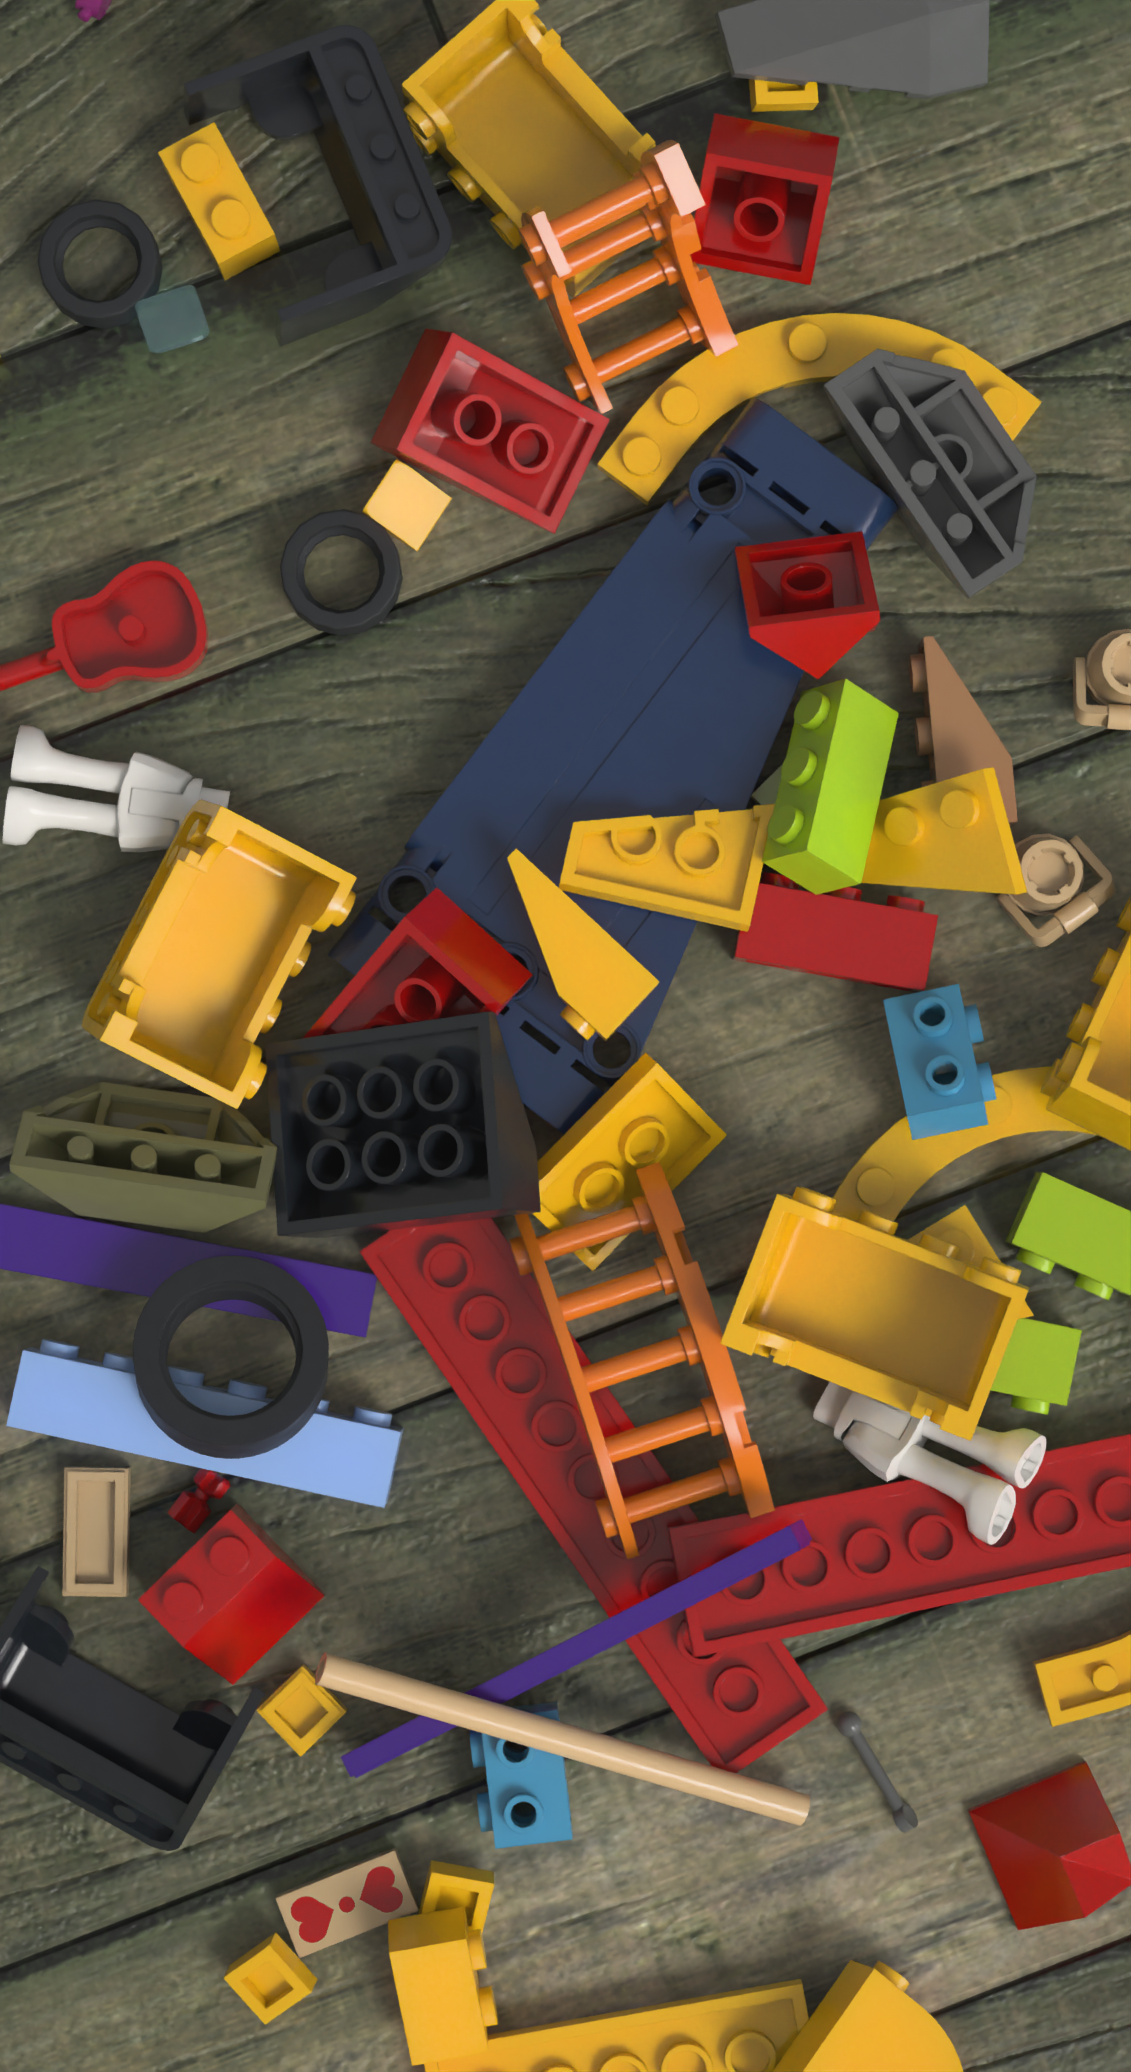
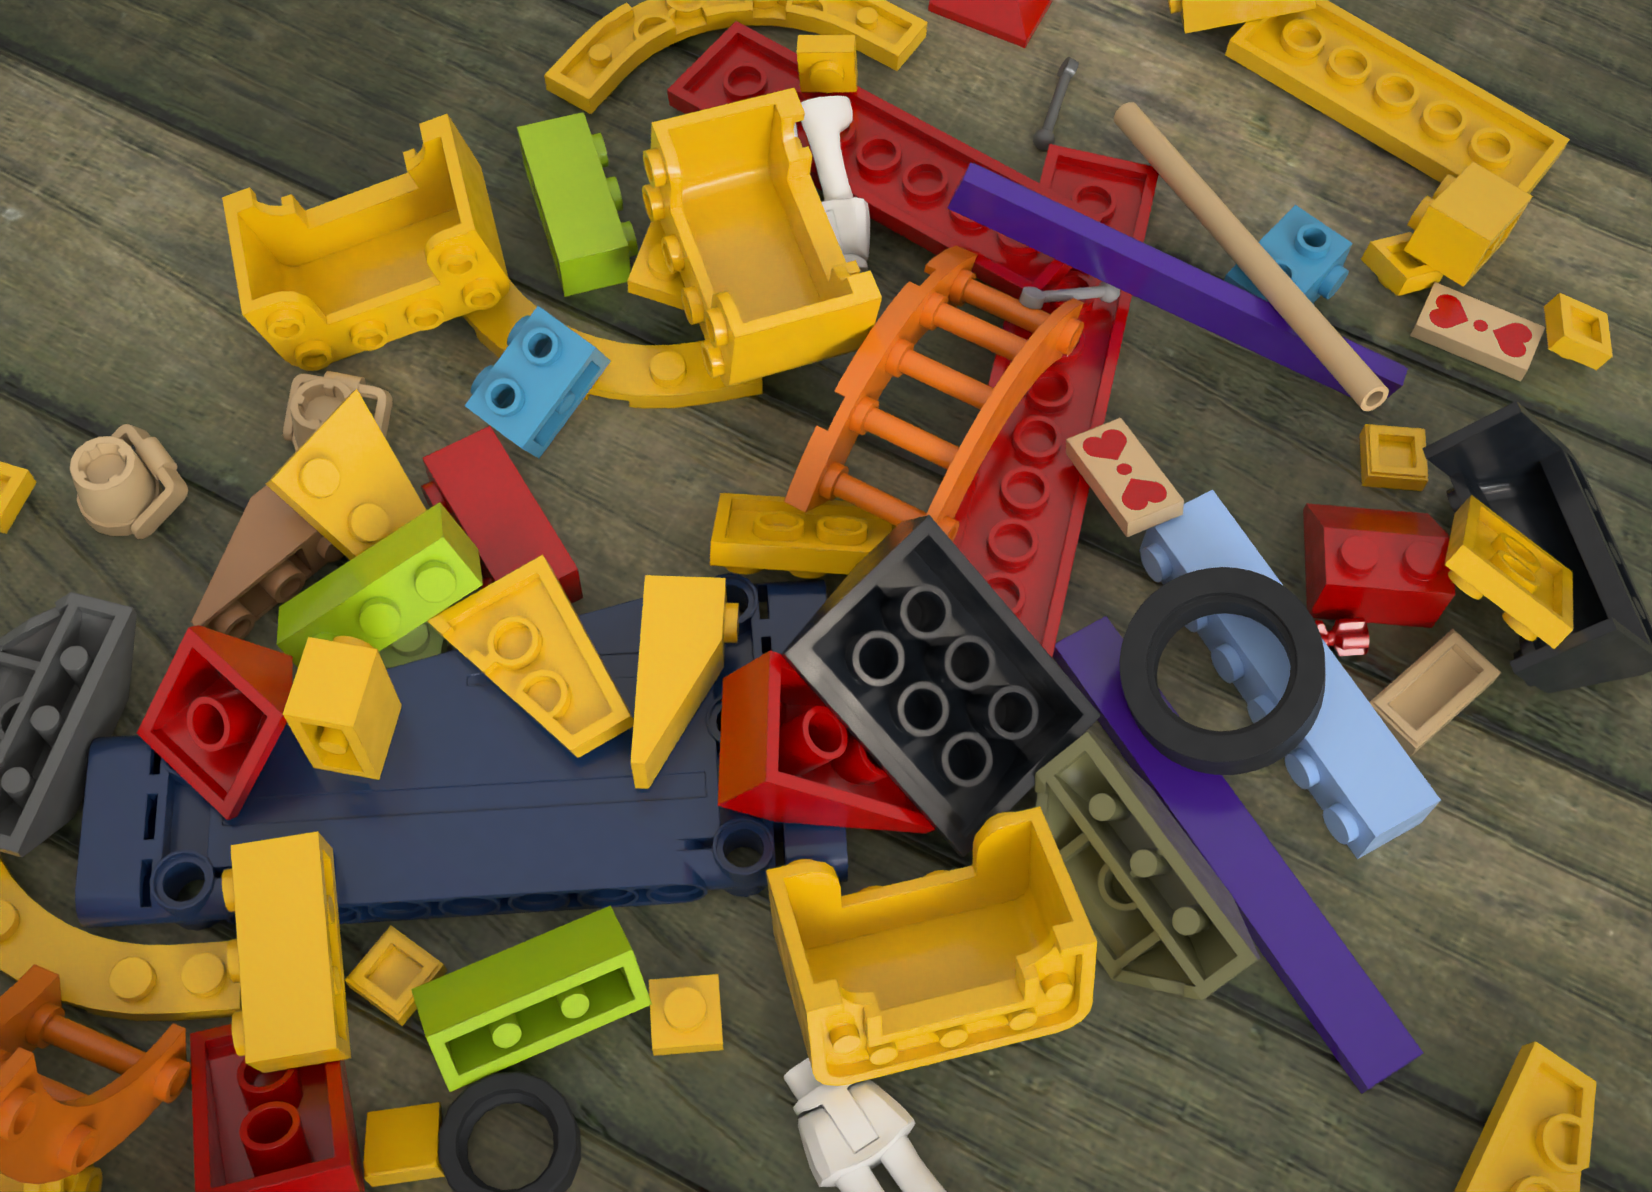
camera: 140 degrees left, 25 degrees down
none -> yellow brick [222,831,351,1073]
none -> yellow brick [283,636,402,780]
none -> yellow tile [345,925,447,1026]
none -> lime brick [411,905,652,1092]
none -> yellow plate [649,974,723,1056]
none -> yellow plate [797,35,858,93]
none -> light grey hinge [1019,281,1120,309]
none -> tan tile [1066,418,1184,537]
none -> yellow plate [1445,495,1573,649]

